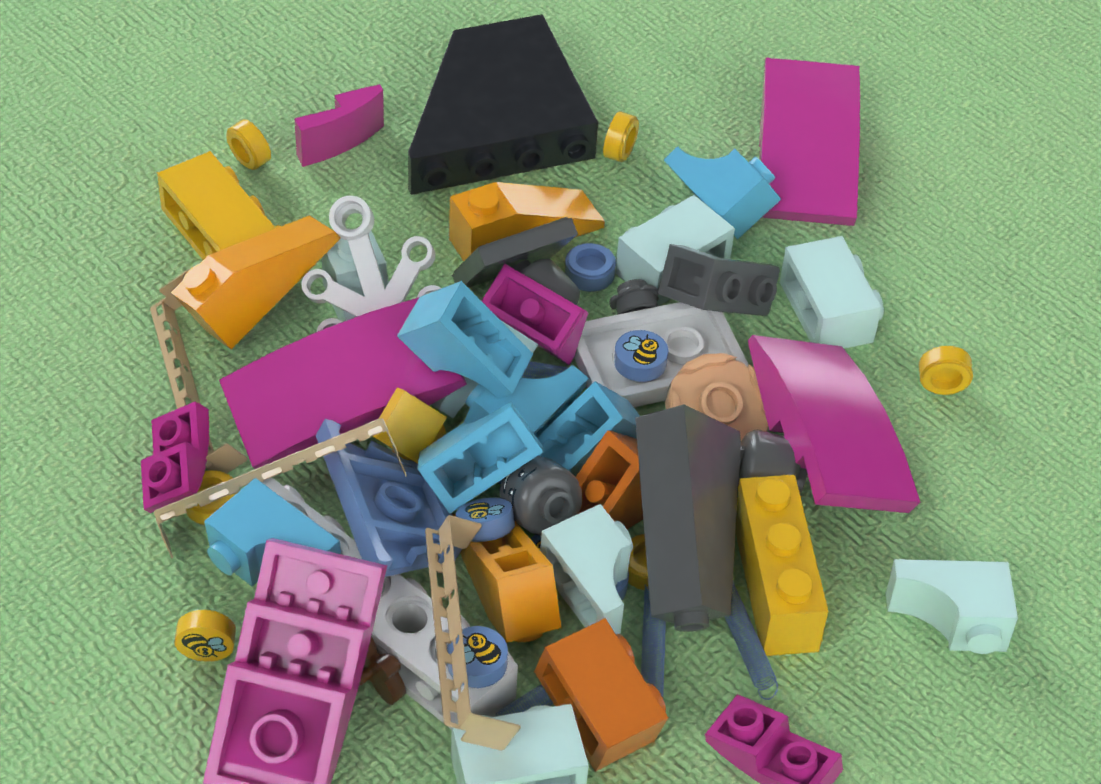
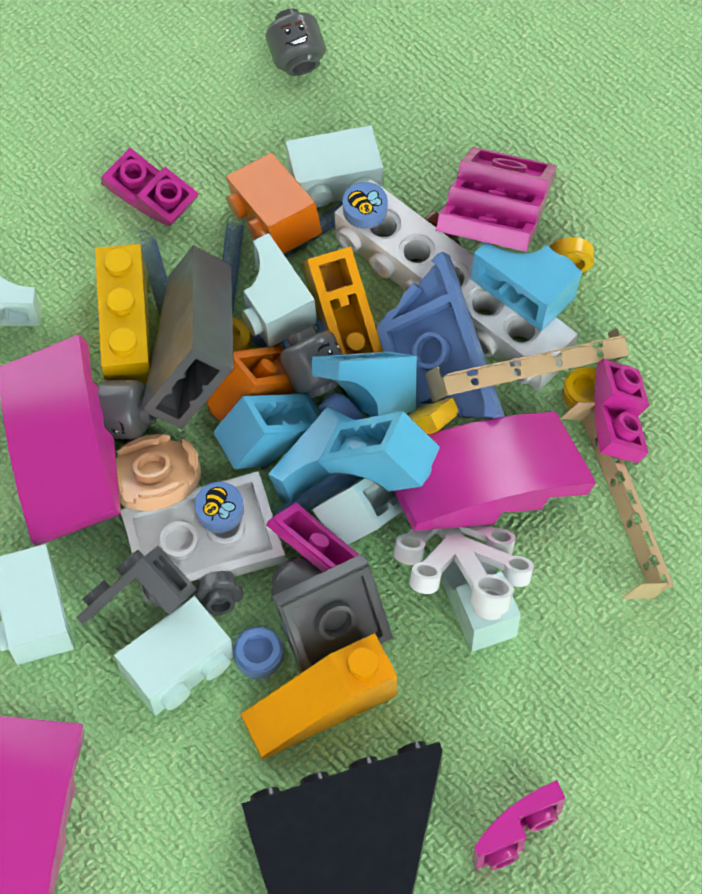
camera: 175 degrees left, 15 degrees up
yellow brick [157,151,281,260] -> none
light orange slope [171,215,341,350] -> none
yellow tile [226,119,271,170] -> none
tan piece [425,515,521,750] -> none
medium blue tile [456,498,515,542] -> none
yellow tile [603,111,639,162] -> none
medium azure arch [663,146,781,239] -> none

